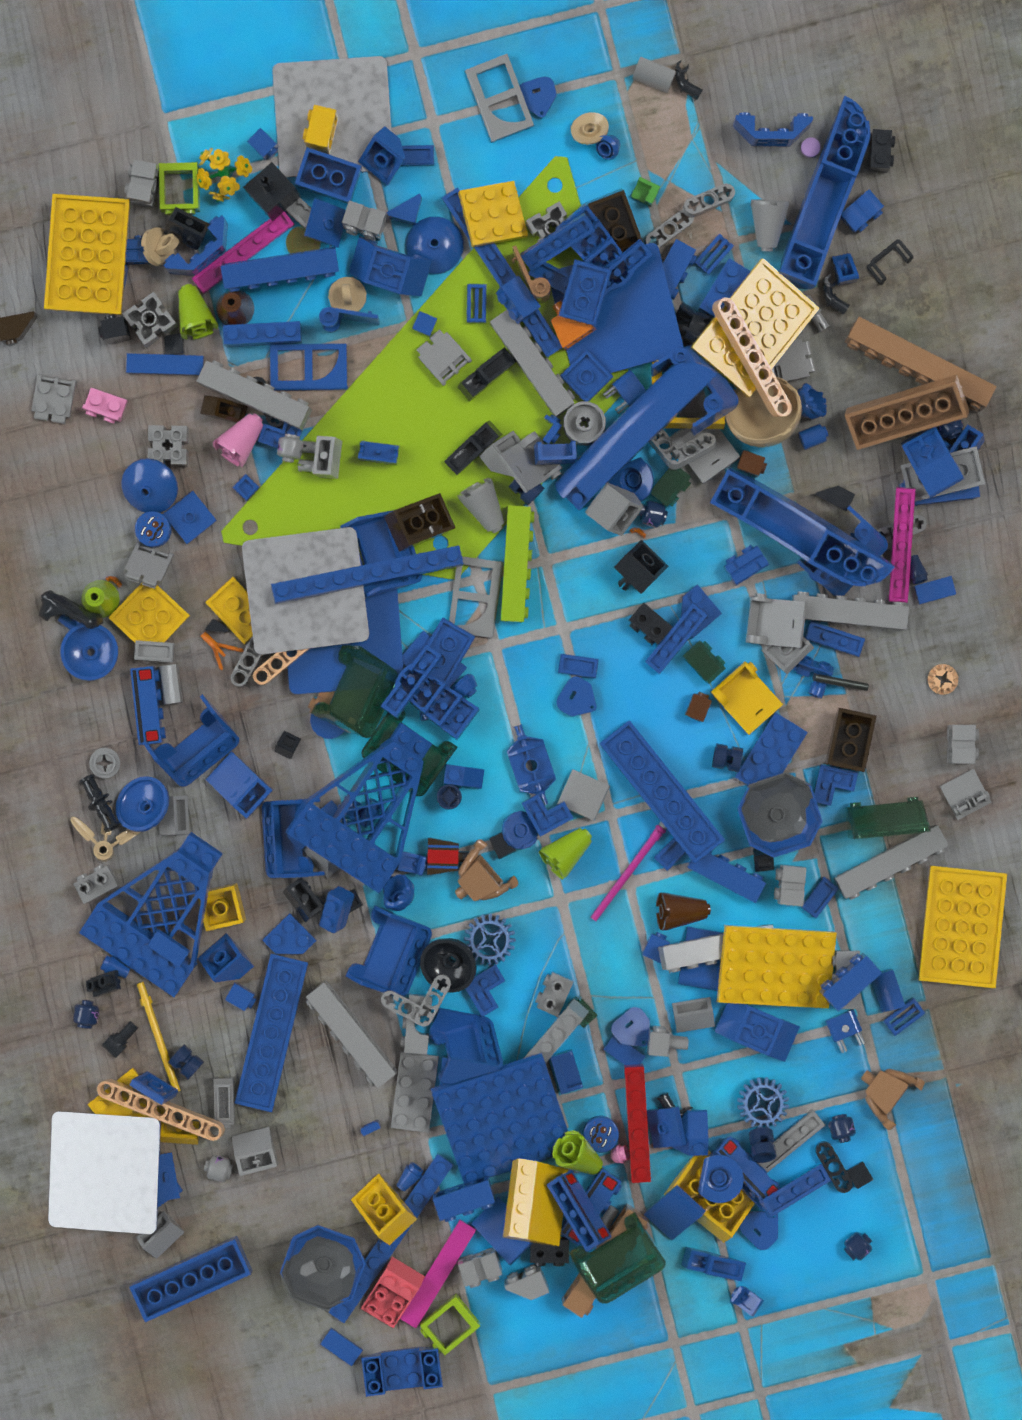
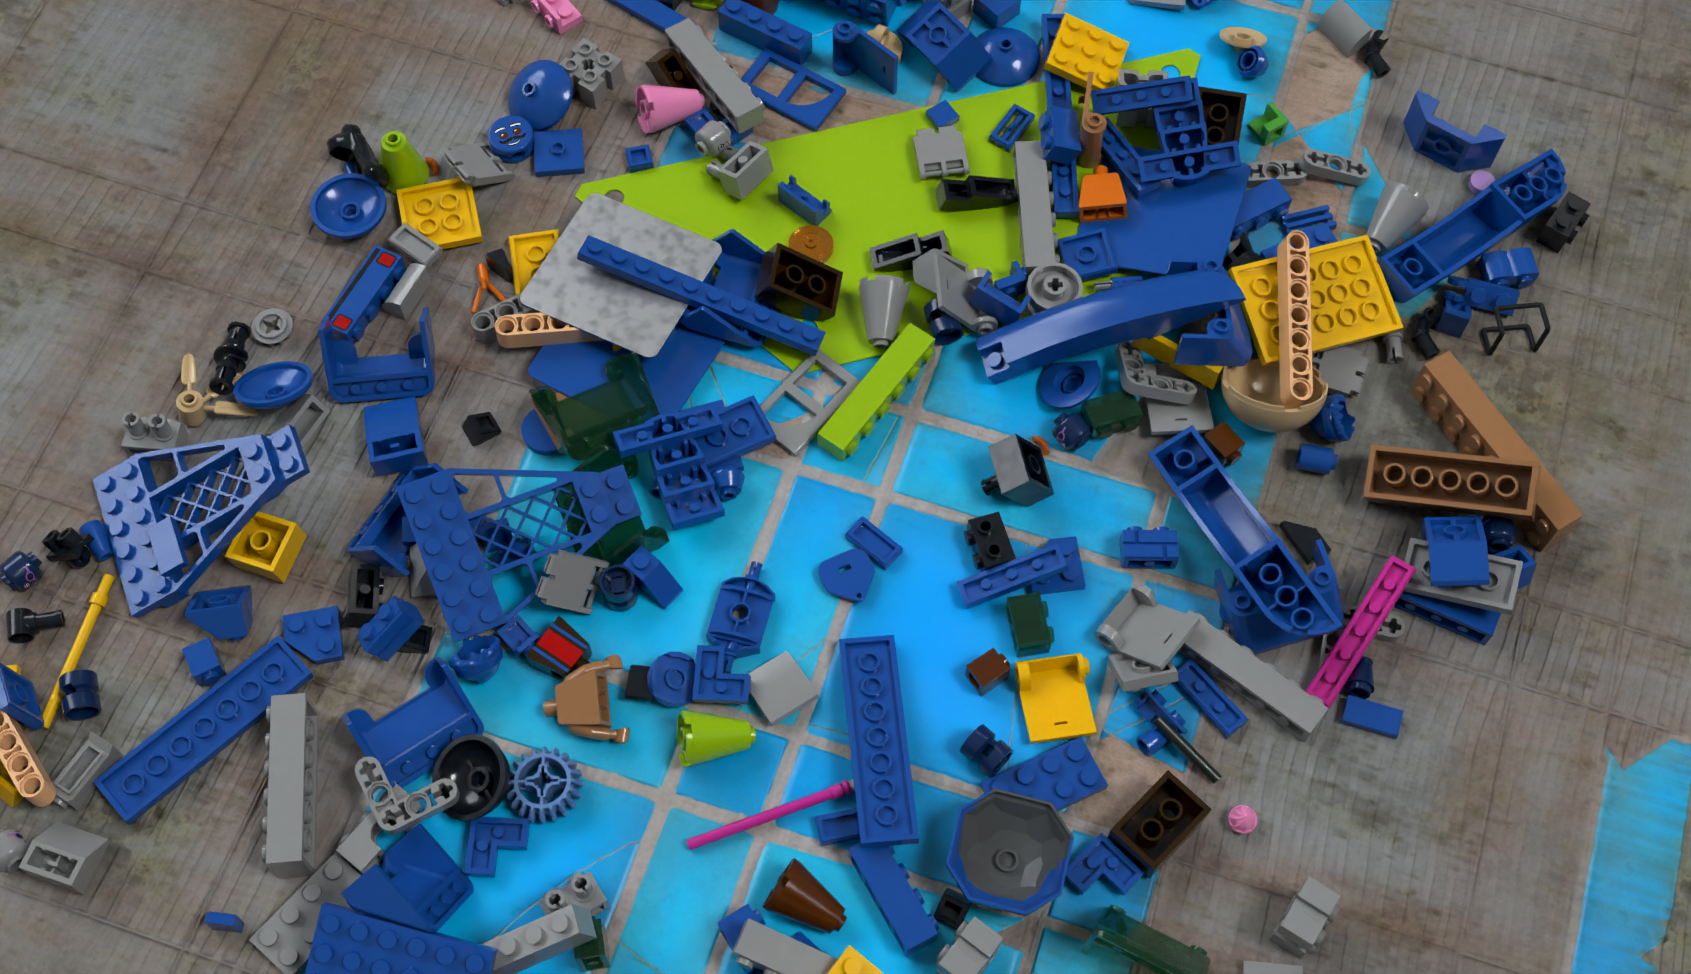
camera: 35 degrees right, 25 degrees down
blue tile [559,259,612,326] -> none
light grey slope [585,483,644,536] -> none
light nougat gear [928,664,959,695] -> none
none -> light grey plate [535,549,609,614]
none -> clear orange piece [789,225,833,263]
none -> bright pink plate [1228,805,1257,834]
none -> blue hinge [1442,275,1520,316]

